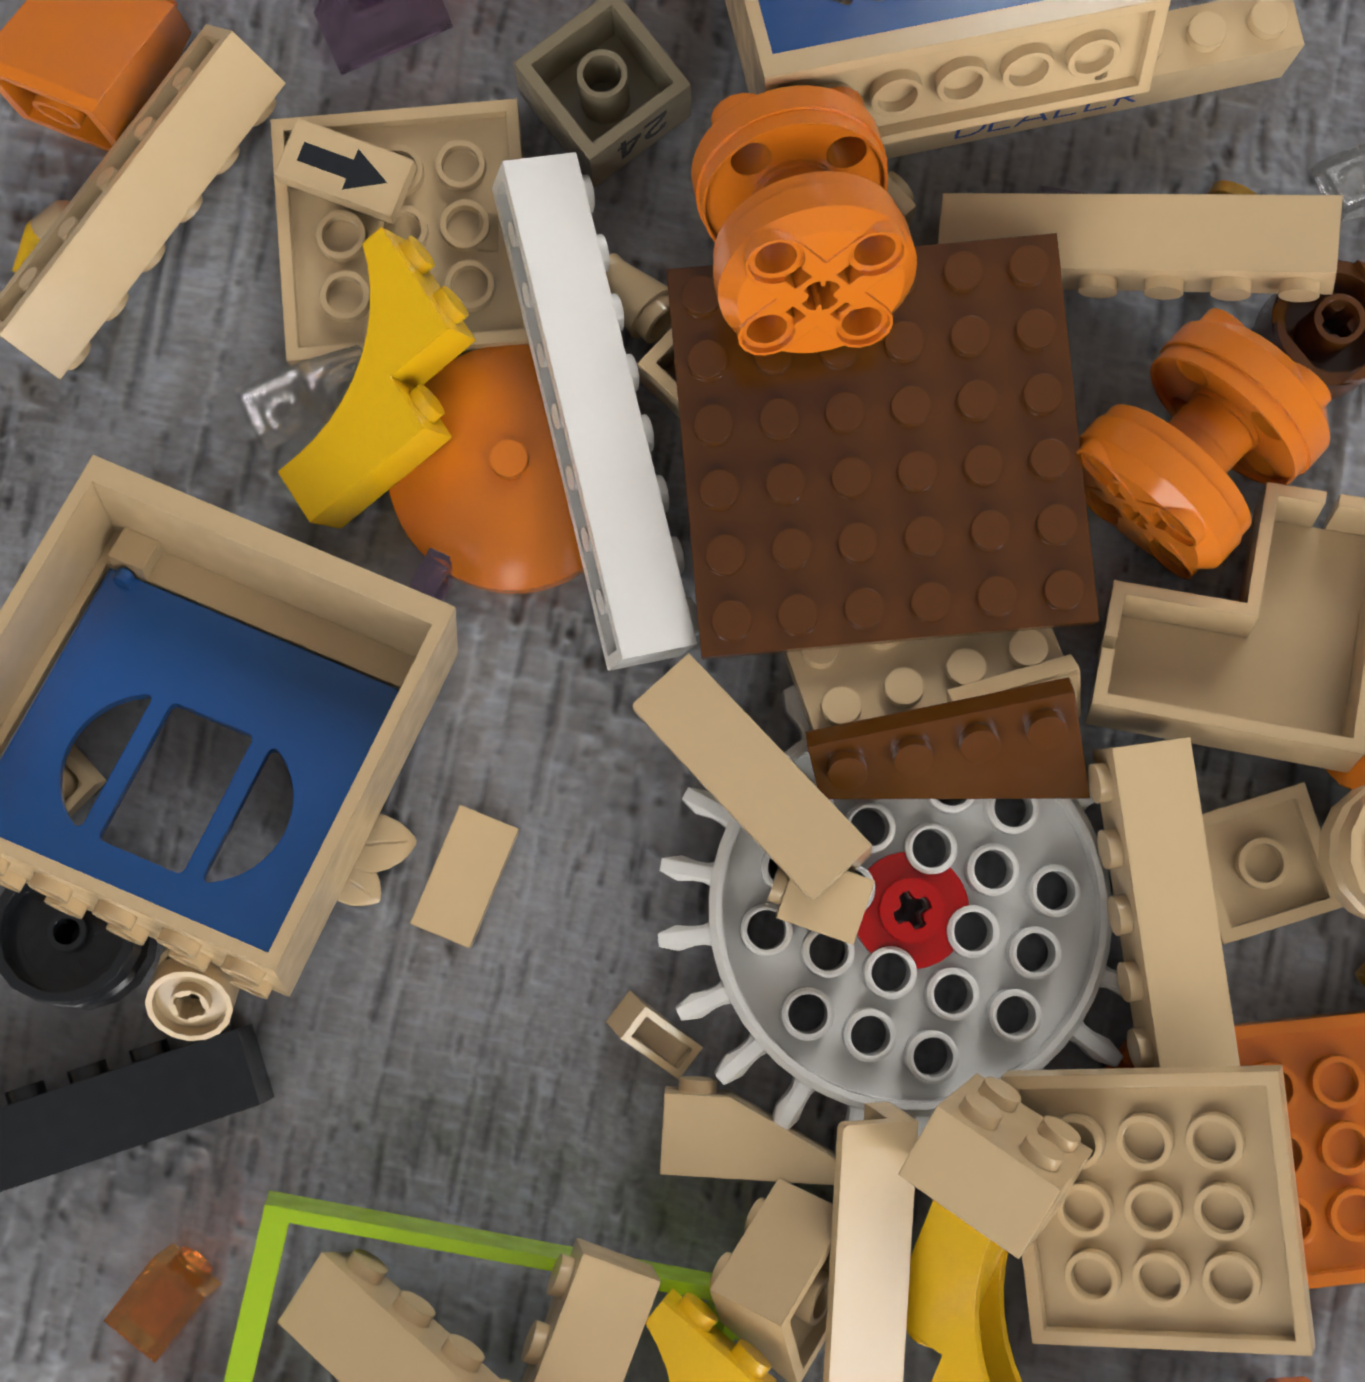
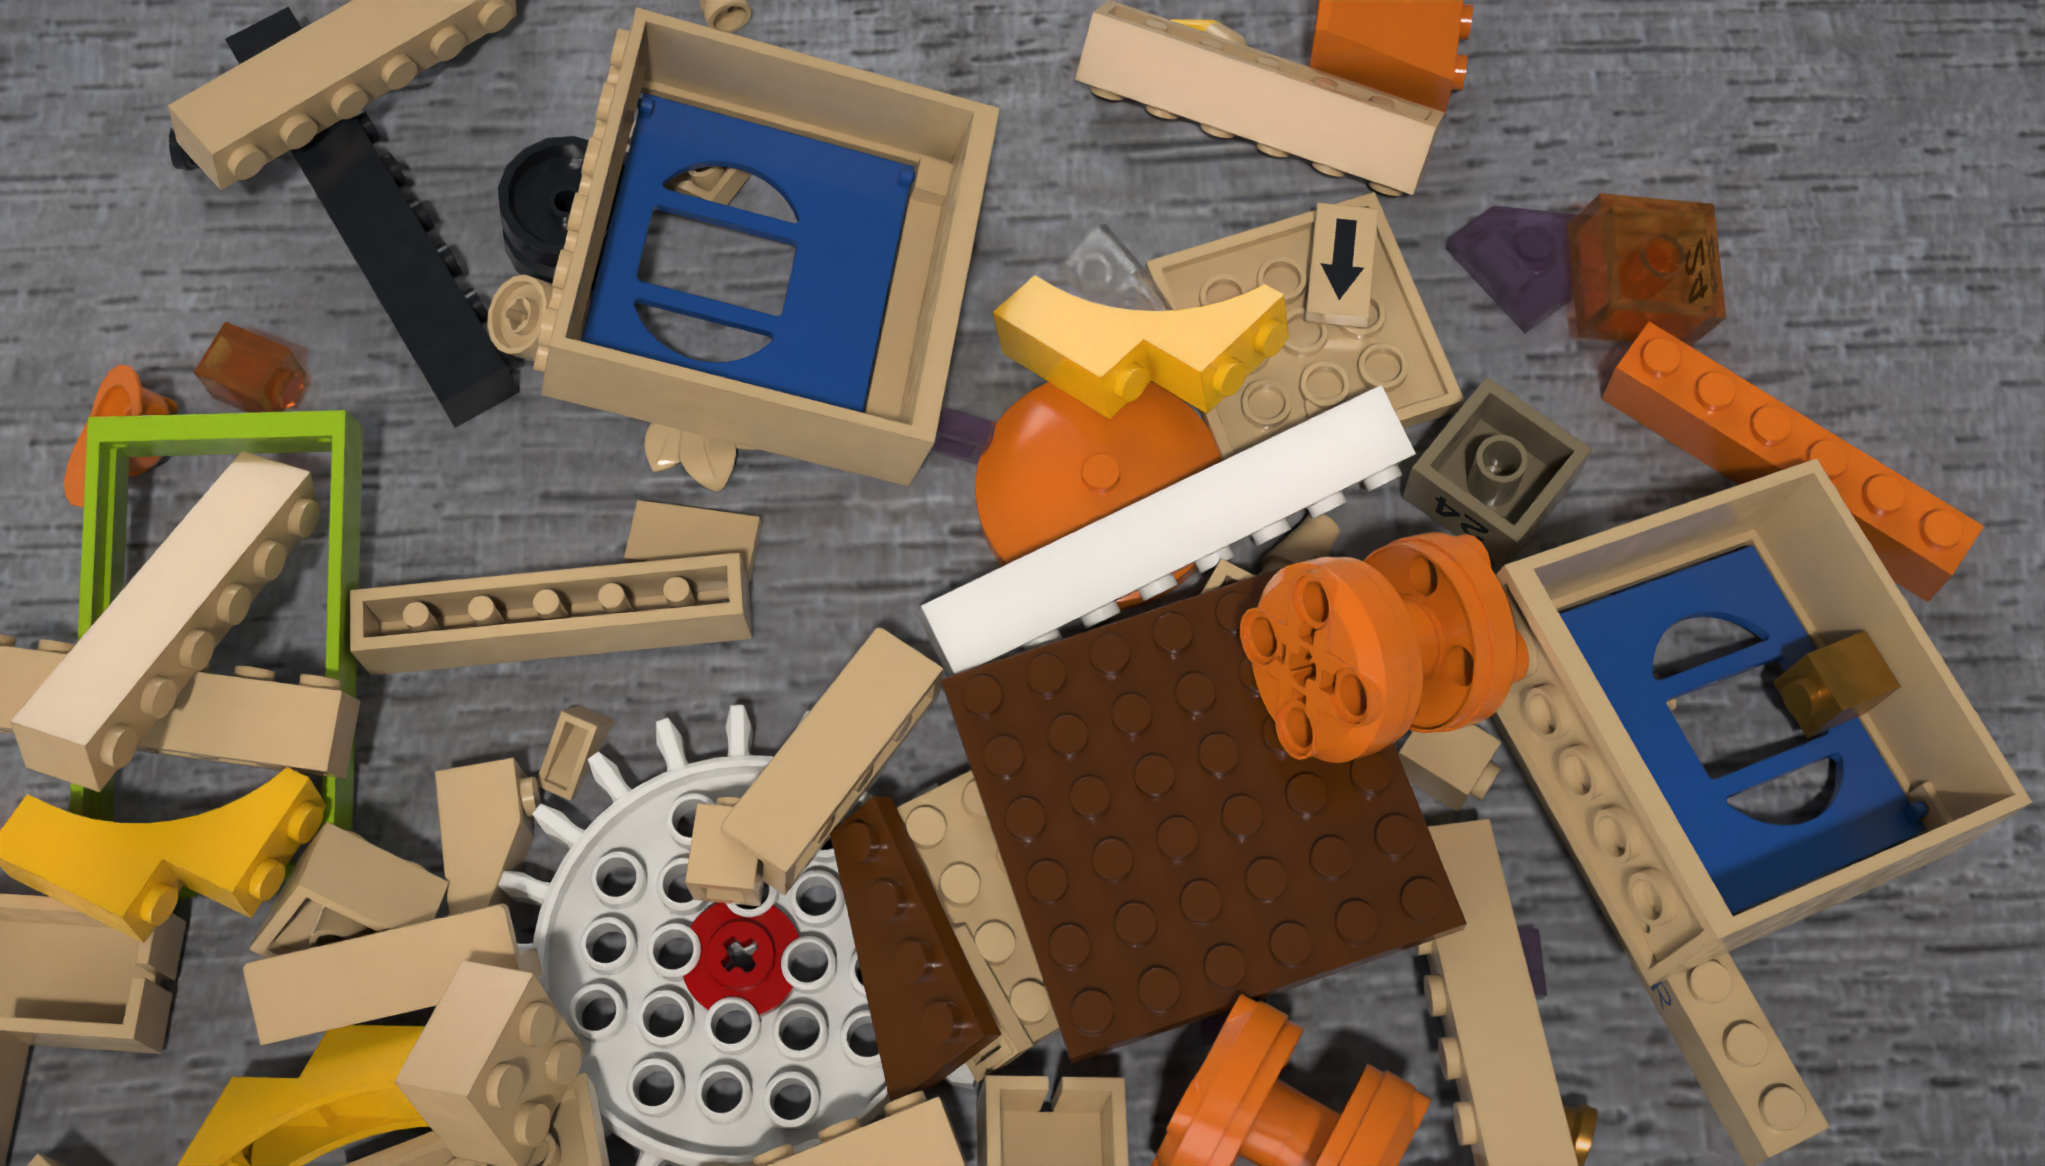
camera: 75 degrees right, 15 degrees down
none -> tan brick [350,553,752,676]

